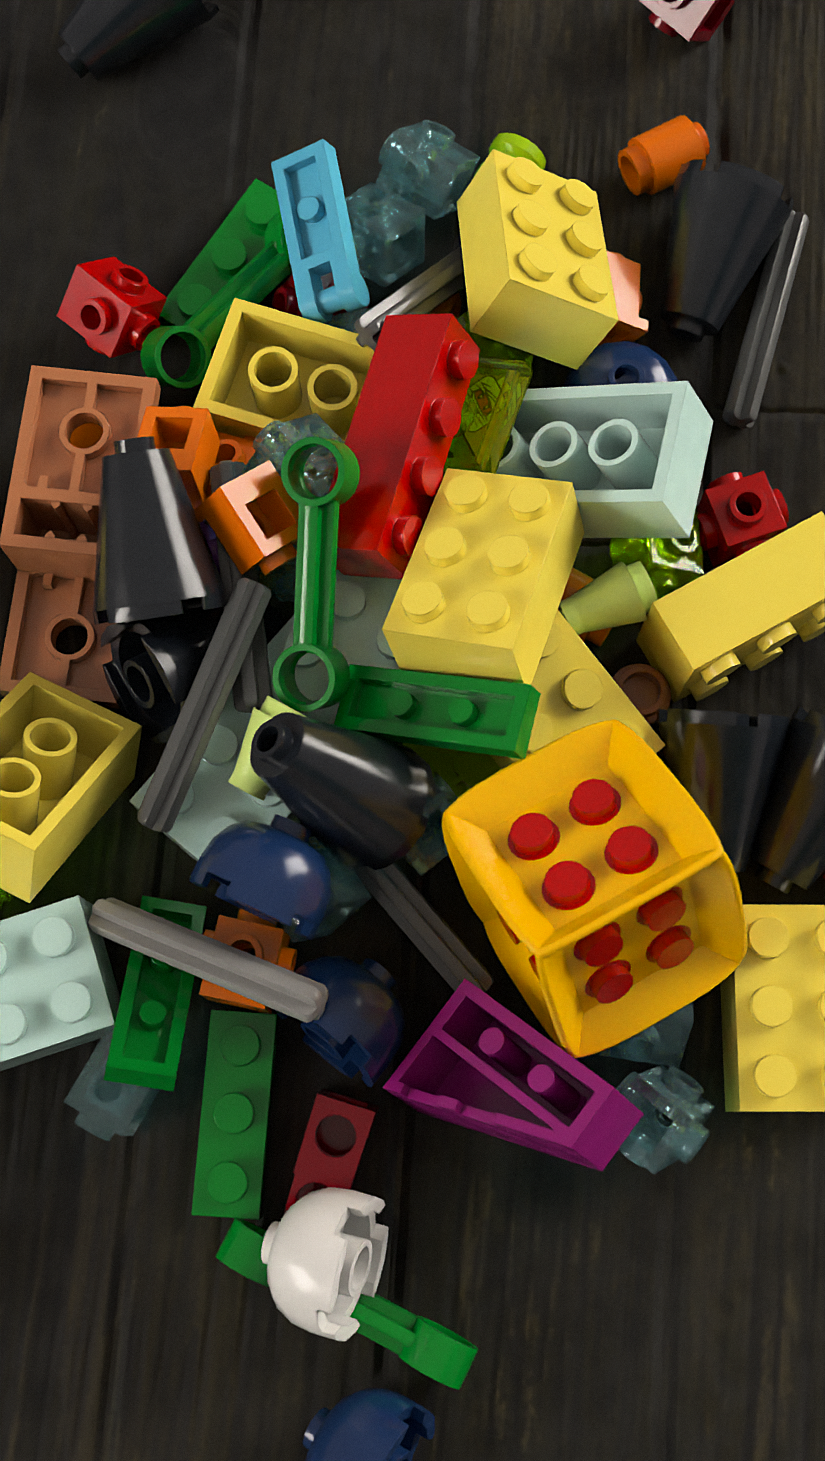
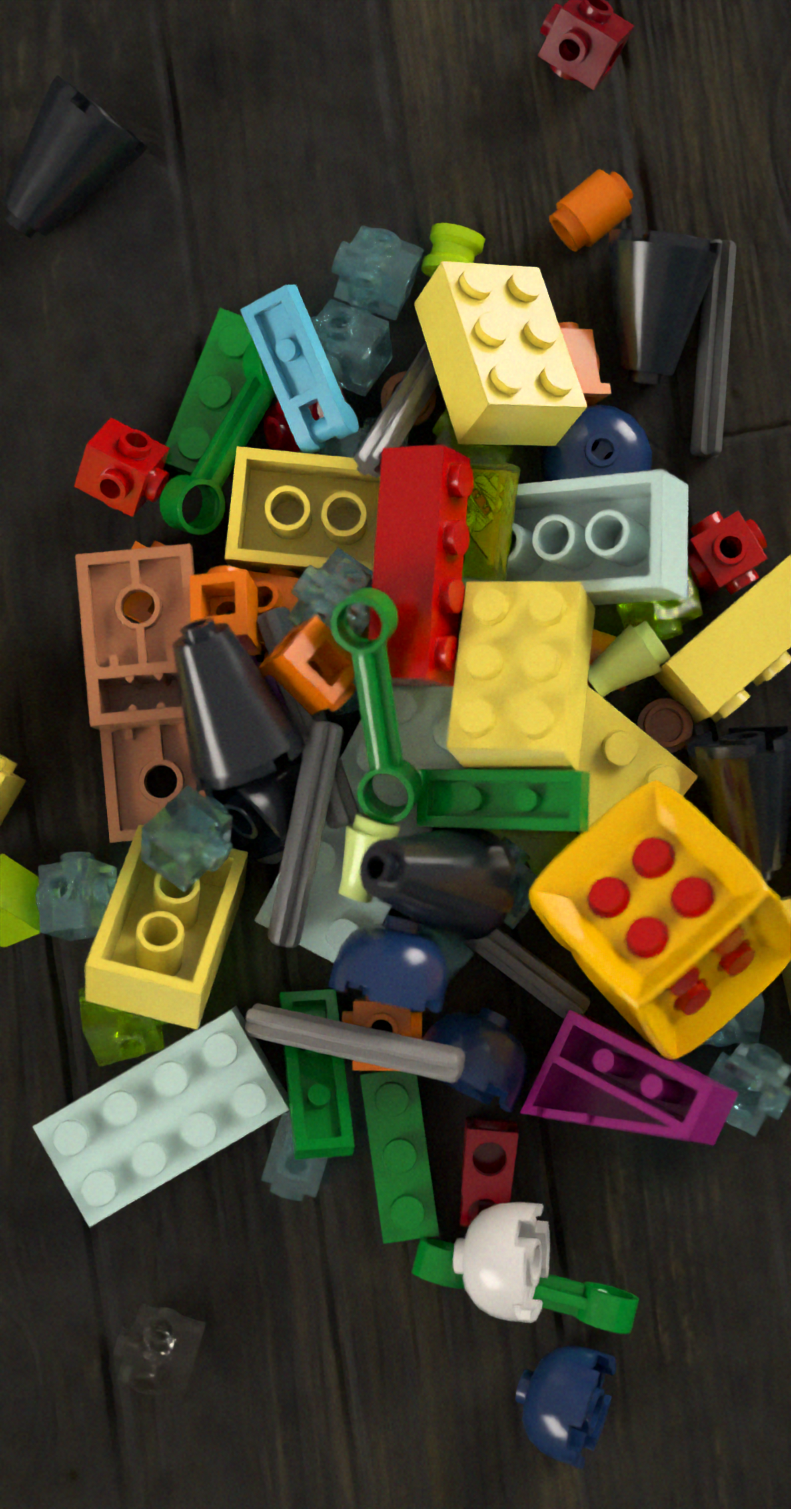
camera: 15 degrees left, 10 degrees up
none -> clear light blue brick [141,786,232,892]

